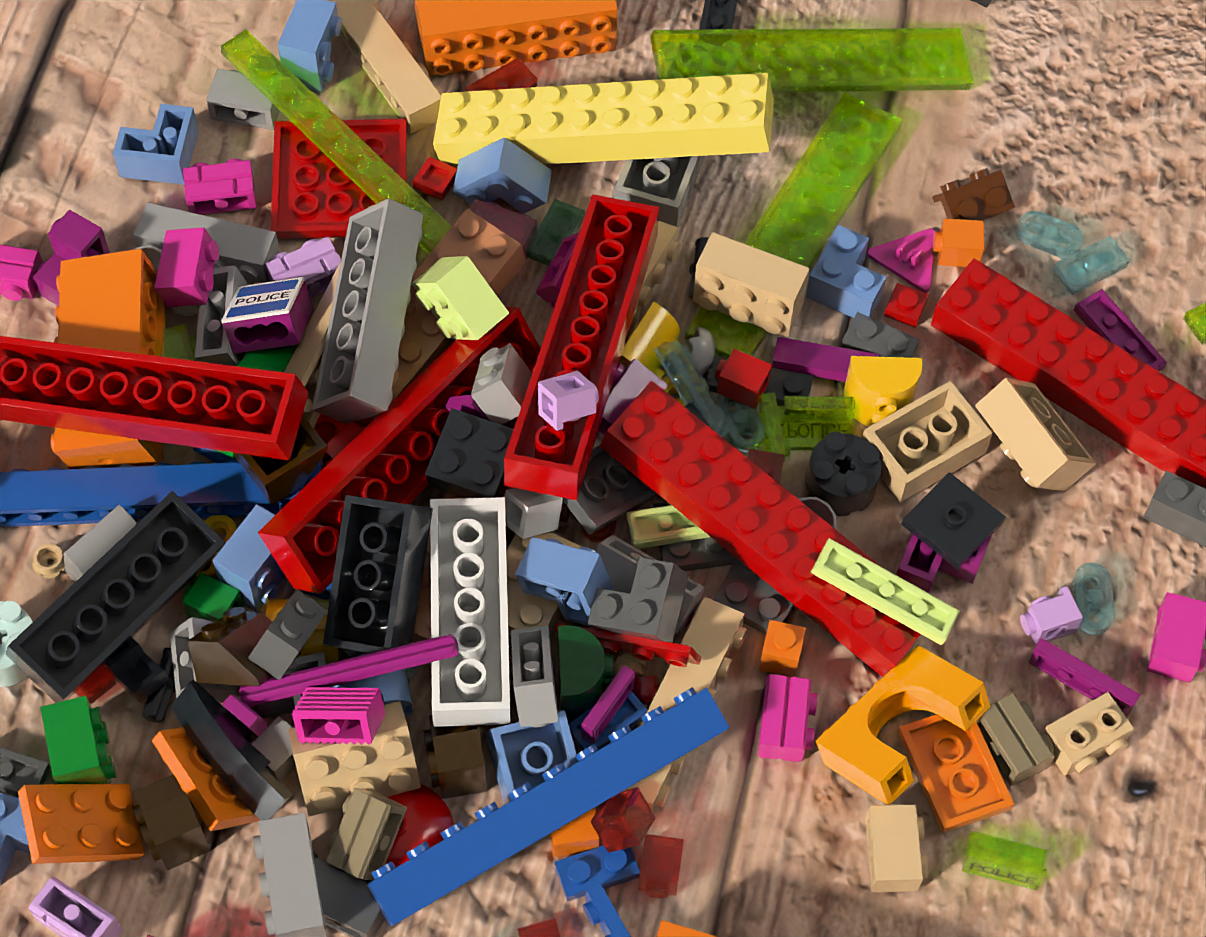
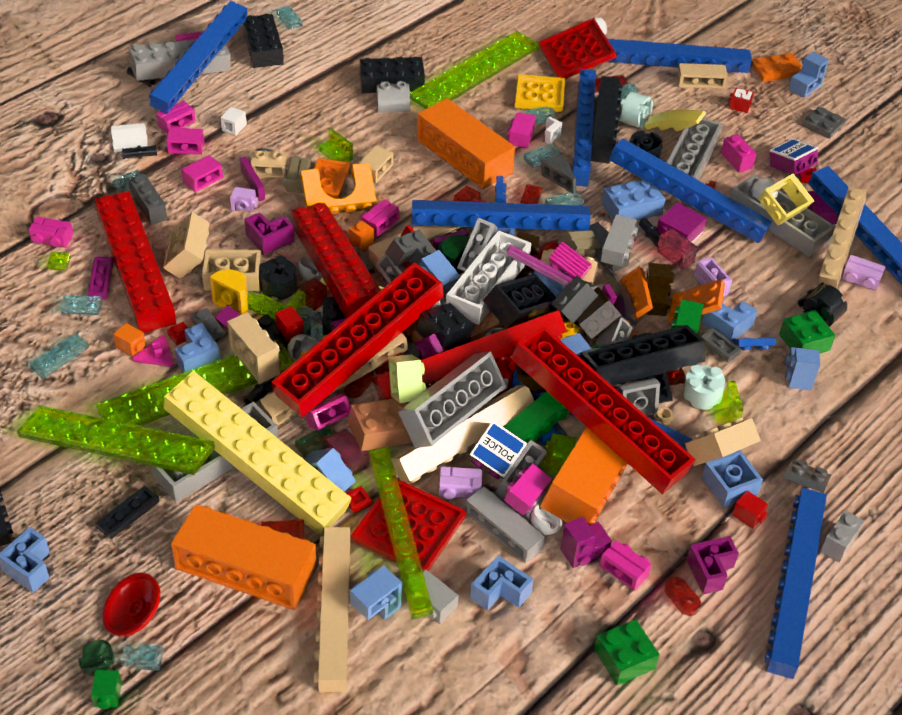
camera: 150 degrees left, 15 degrees down
dark pink brick [183,159,257,215] -> none
light grey brick [471,344,532,425] -> none
lavender brick [538,371,599,431] -> none
yellowish green tile [810,538,960,645] -> none
black plate [901,472,1006,570] -> none
reddish brown bracket [932,168,1015,221] -> none
clear light blue plate [1016,211,1084,259] -> none
clear light blue plate [1072,563,1115,635] -> none
none -> clear light blue plate [30,333,89,379]

